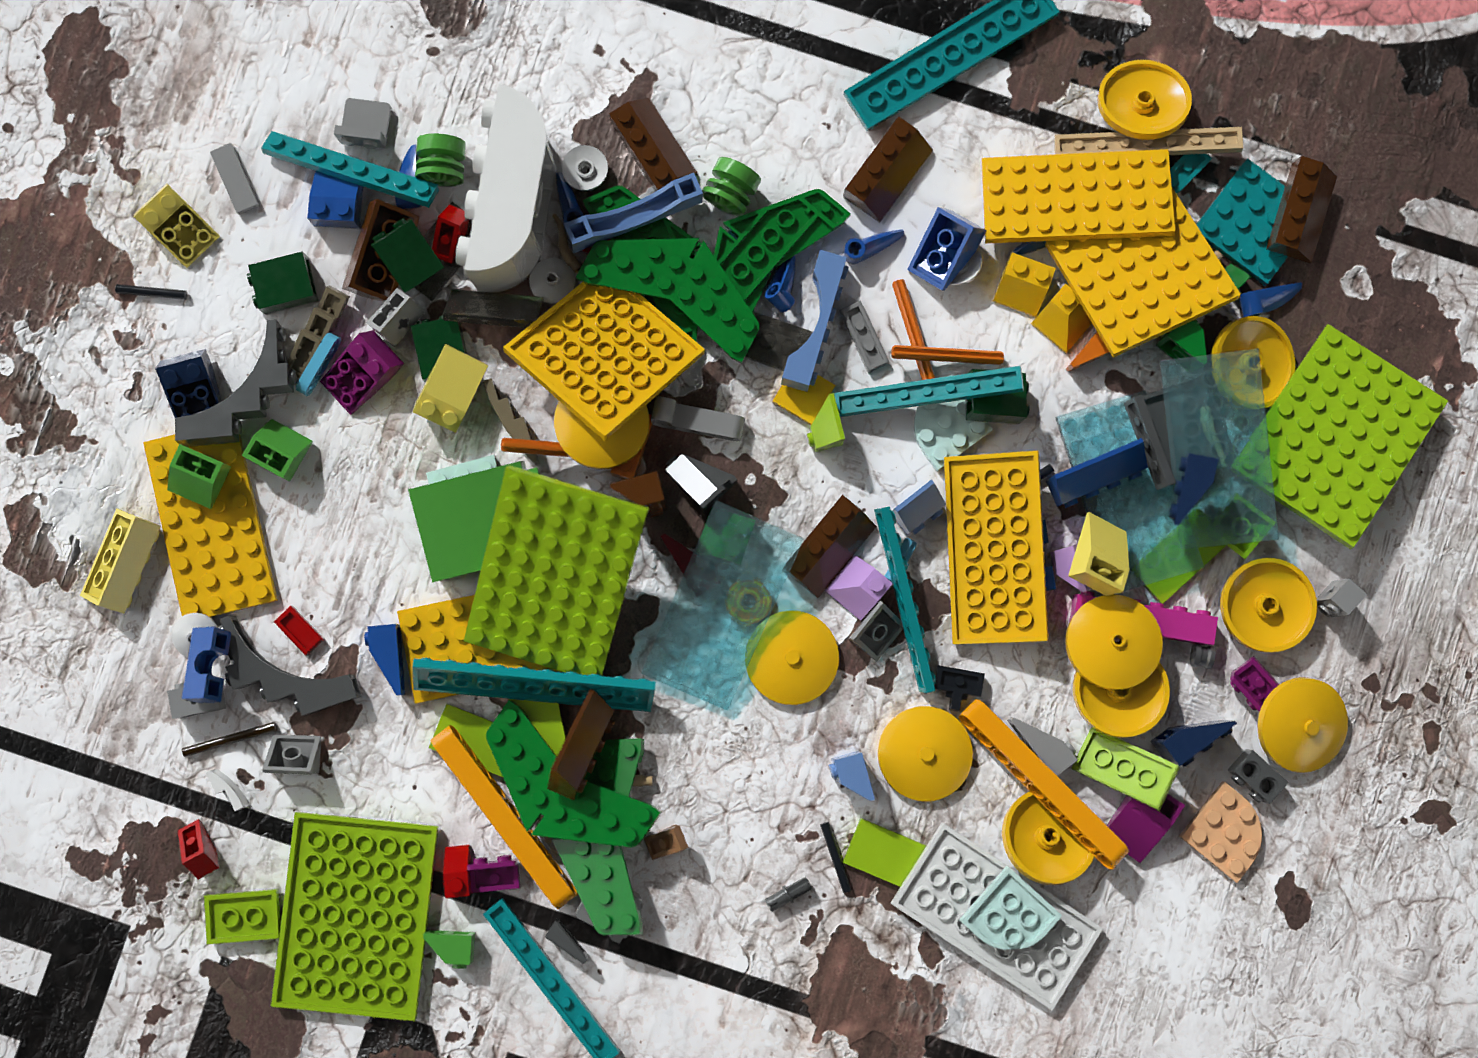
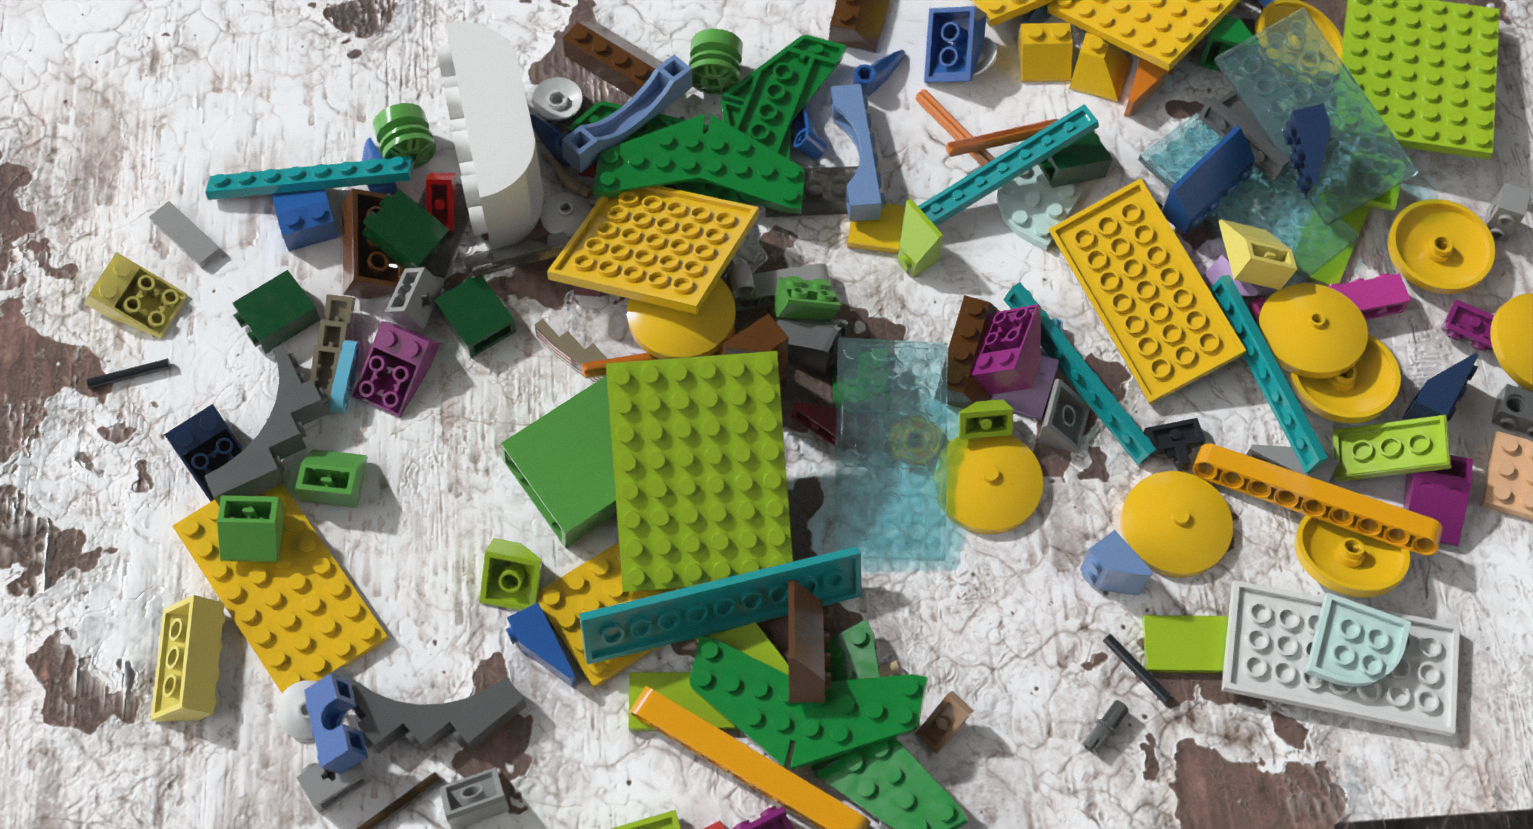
camera: 20 degrees left, 20 degrees down
red tile [274,605,325,656] -> none
light grey bracket [334,98,392,149] -> none
light yellow slope [413,344,488,433] -> none
light grey tile [839,300,890,373] -> none
medium blue slope [893,479,946,535] -> none
flat silver wheel [1190,643,1216,669] -> none
none -> lime slope [479,538,542,611]
none -> bright green slope [773,276,841,319]
none -> lime slope [959,399,1013,440]
none -> magenta slope [971,304,1041,395]
none -> teal plate [1210,274,1328,473]

